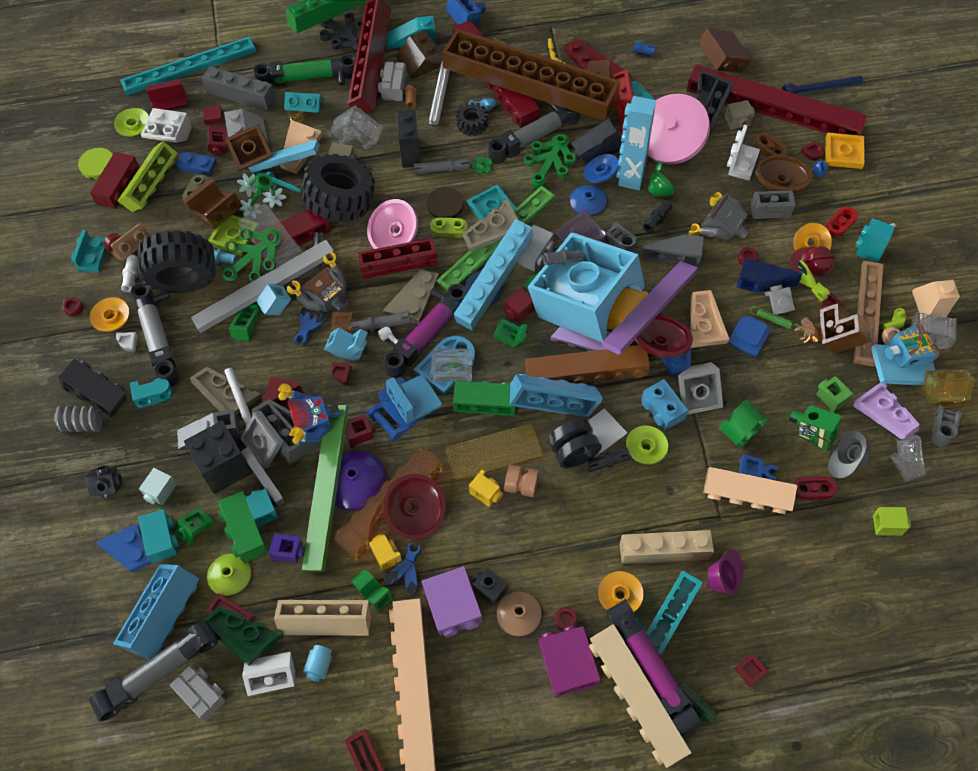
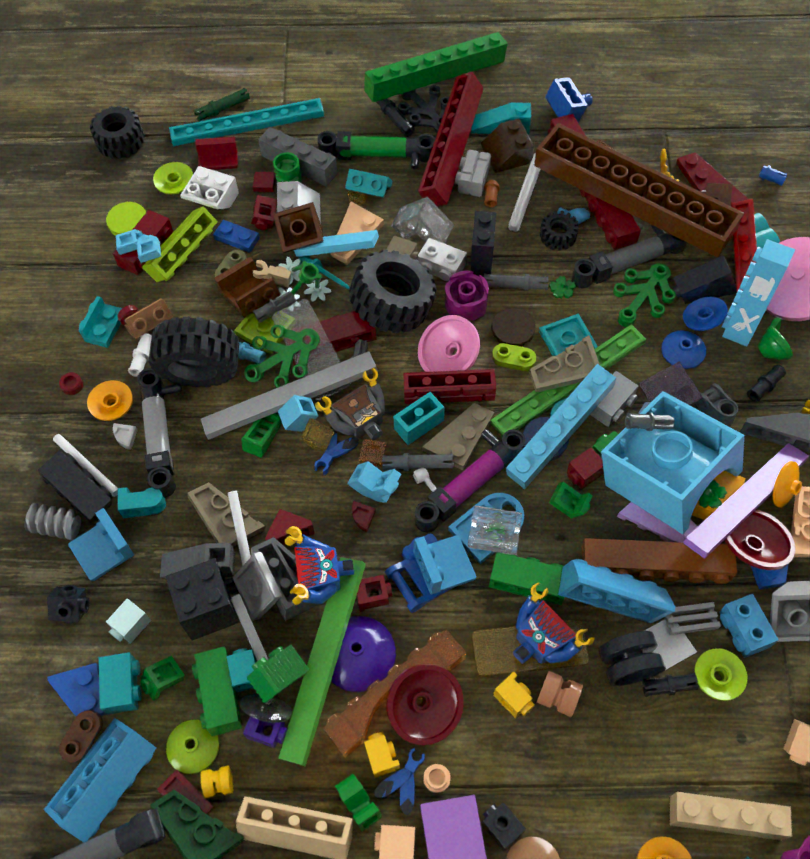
camera: 10 degrees right, 0 degrees up
none -> white bar [53,434,118,497]
none -> reddish brown plate [59,710,103,762]
none -> dark azure bracket [68,508,134,581]
none -> black tyre [90,106,145,159]
none -> medium azure tile [116,229,161,263]
none -> dark green pin [194,88,250,121]
none -> yellow wheel [201,765,233,798]
none -> clear smoke dish [240,693,292,723]
none -> green brick [247,645,310,703]
none -> tan plate [253,260,291,288]
none -> dark grey axle [253,292,296,323]
none -> green wheel [273,152,302,183]
none -> clear yellow slope [301,418,334,451]
none -> black pin [376,98,415,137]
none -> teal brick [393,392,445,445]
none -> white brick [418,238,467,281]
none -> light nougat plate [423,764,450,793]
none -> magenta brick [445,271,489,321]
none -> torso [513,583,594,664]
none -> light grey tile [665,602,721,635]
none -> green plant [699,480,728,508]
none -> light orange dish [773,461,802,508]

